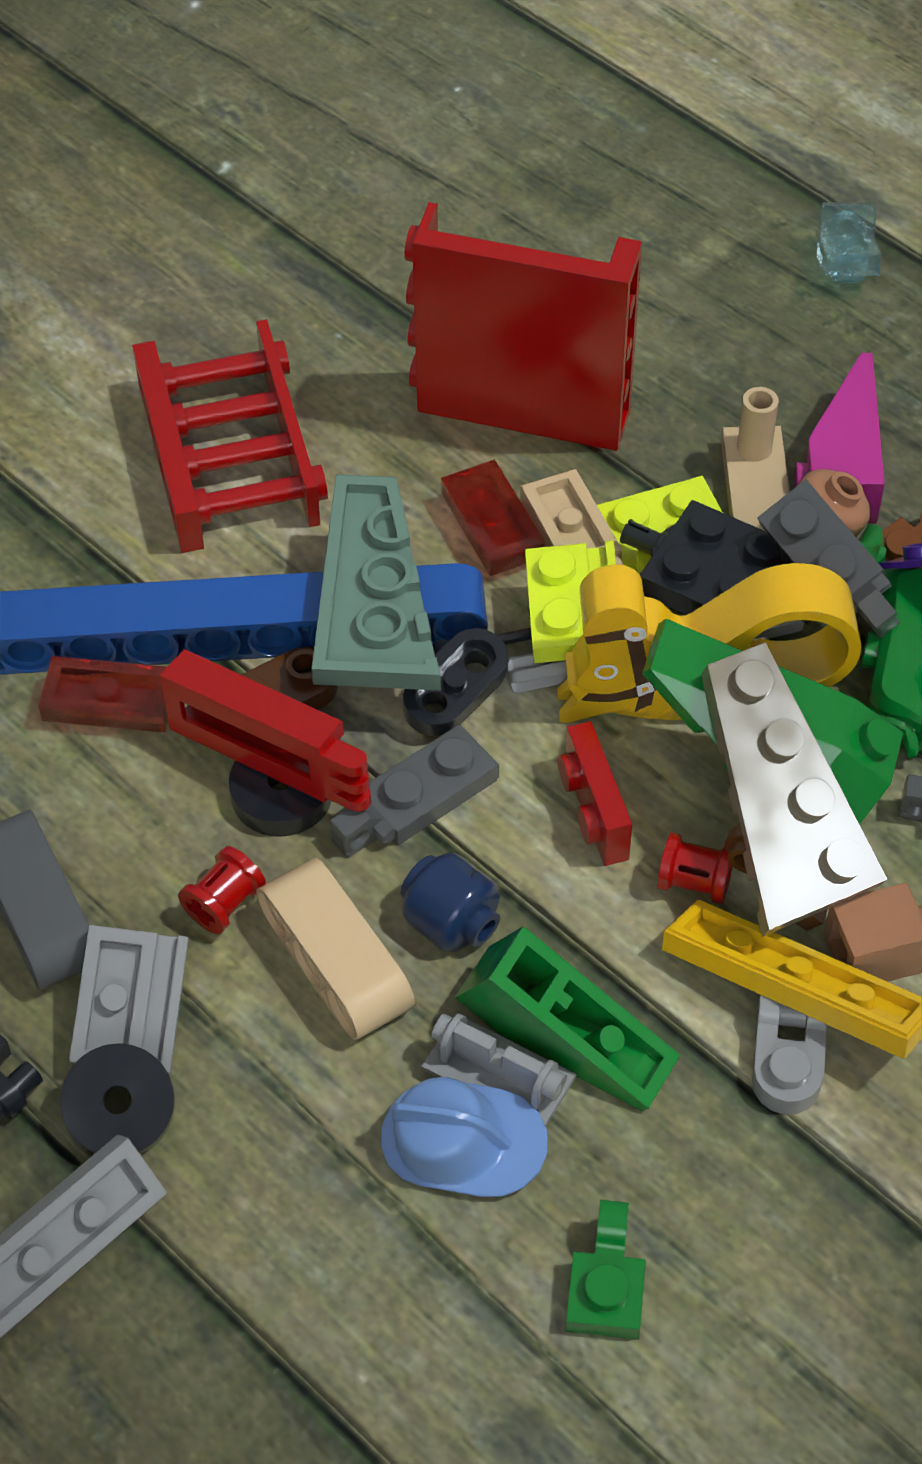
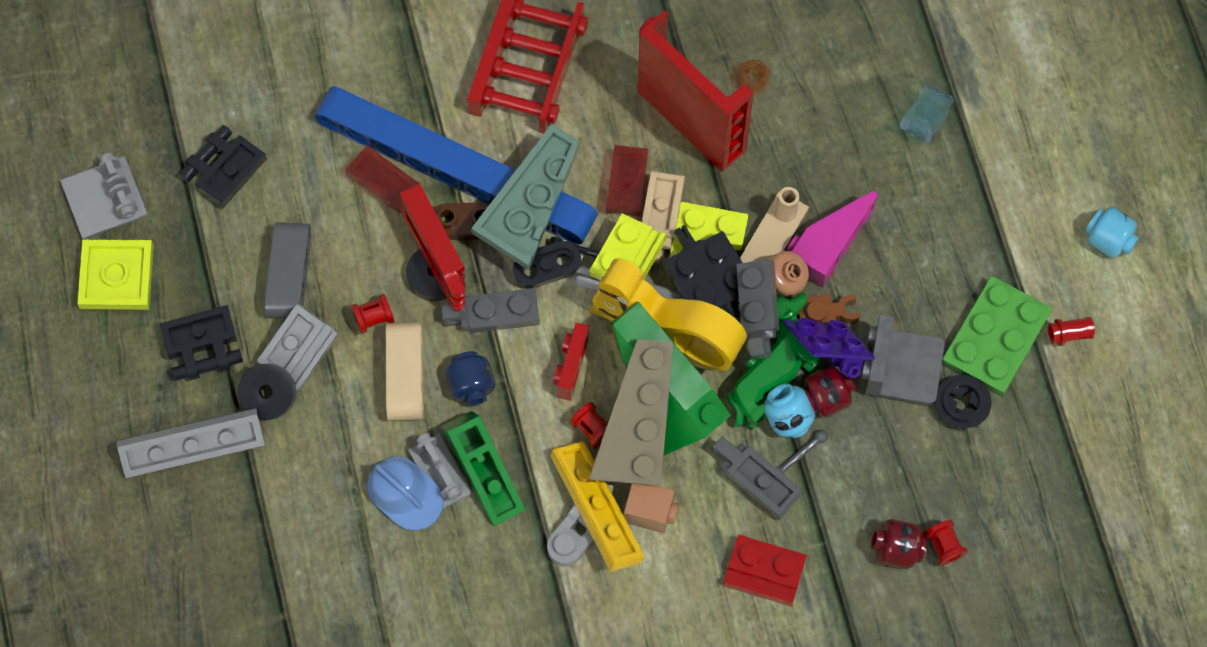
camera: 30 degrees right, 15 degrees up
green plate [566,1200,646,1340] -> none

